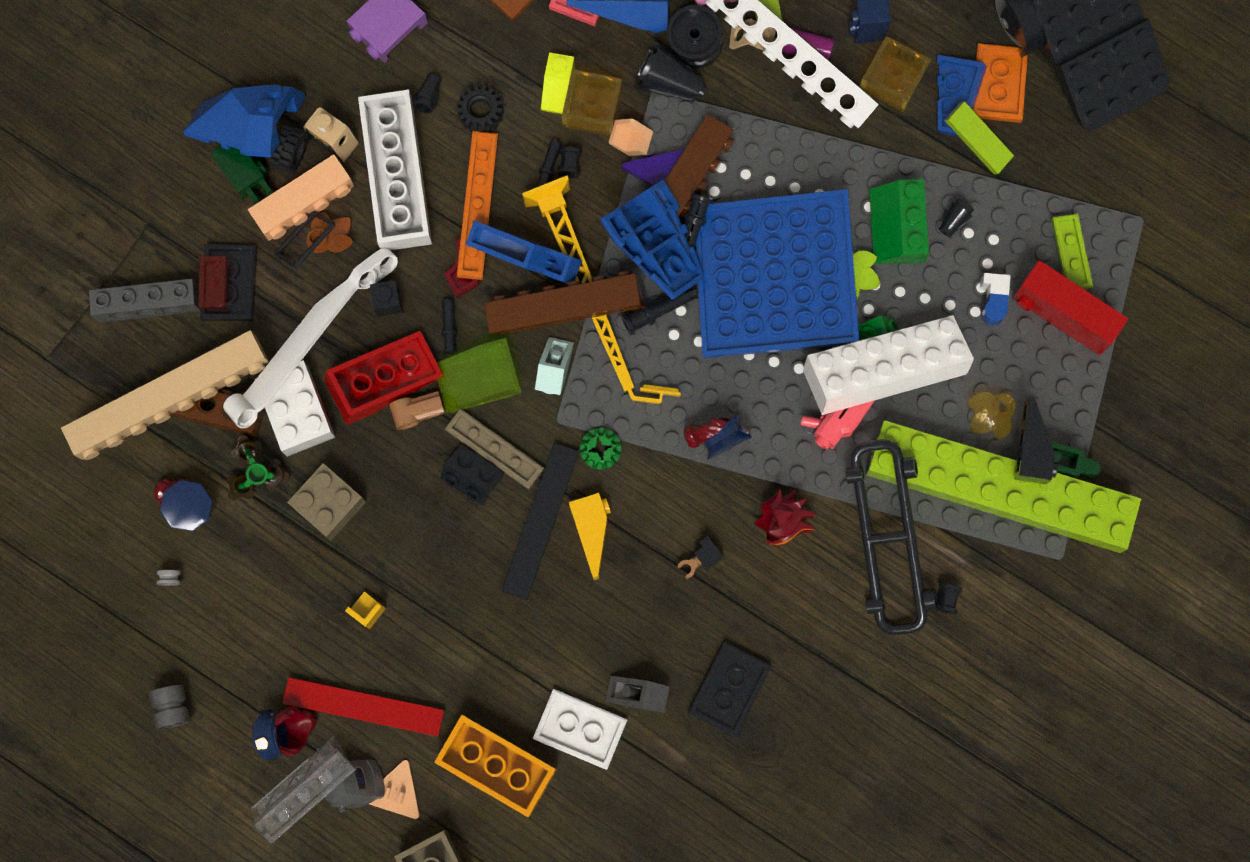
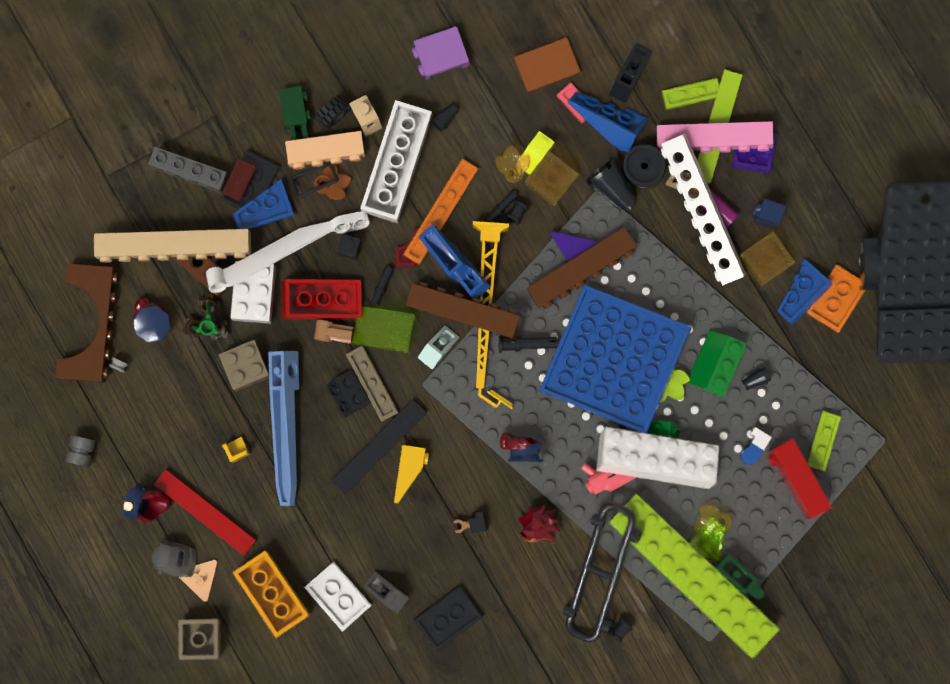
camera: 25 degrees right, 5 degrees up
blue wedge [183,84,306,157] -> none
clear fence [251,736,356,844] -> none
black tyre [457,84,504,133] -> none
green gear [580,428,622,469] -> none
blue wedge [599,180,704,300] -> none
light nougat panel [609,119,653,156] -> none
black pin [684,192,714,248] -> none
lime tile [944,101,1014,175] -> none
black slope [1014,396,1058,484] -> none
none -> reddish brown arch [55,264,118,383]
none -> blue wing [233,179,294,230]
none -> medium blue piece [269,351,299,506]
none -> clear yellow plate [495,145,530,183]
none -> clear neon green slope [688,516,726,561]

